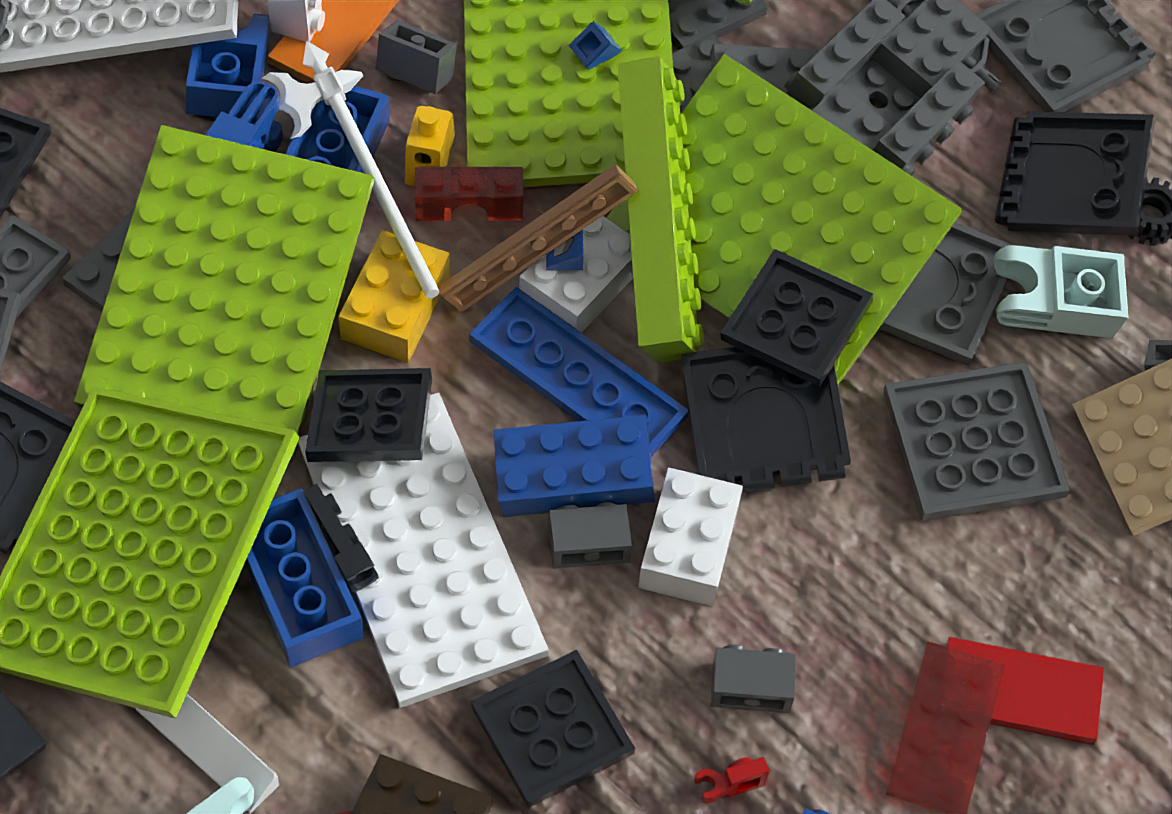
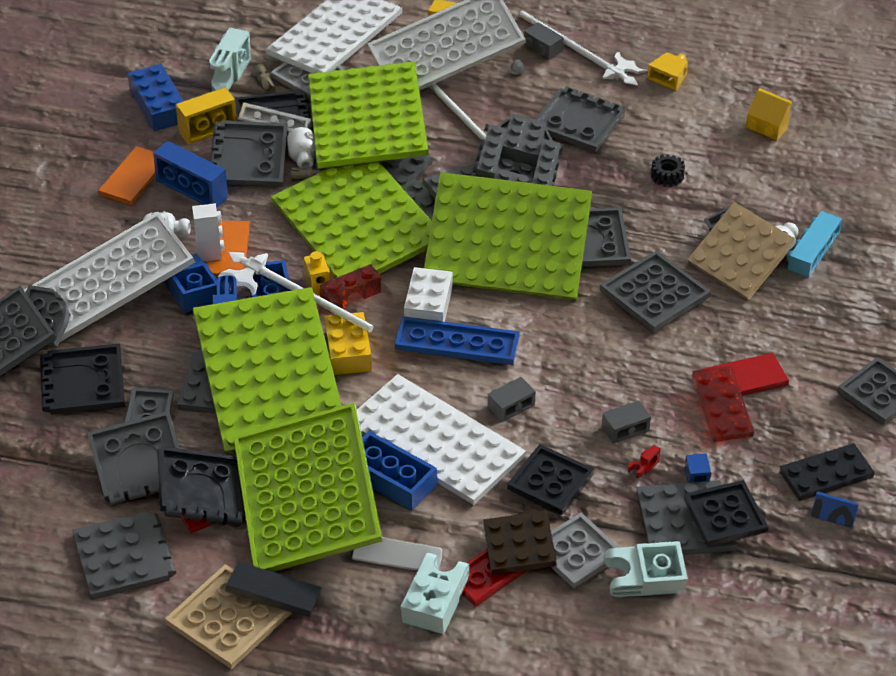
camera: 25 degrees left, 15 degrees down
black plate [304,484,379,592] -> none
black plate [305,368,432,462] -> none
dark grey brick [376,20,457,94] -> none
medium nougat tile [438,164,638,312] -> none
blue brick [493,415,655,517] -> none
blue slope [546,230,583,270] -> none
blue slope [569,21,622,70] -> none
lime brick [617,56,704,363] -> none
white brick [638,467,743,607] -> none
black hinge [681,347,851,492] -> none
black plate [720,249,873,387] -> none
light aqua brick [994,245,1128,338] -> none
black hinge [995,112,1155,236] -> none

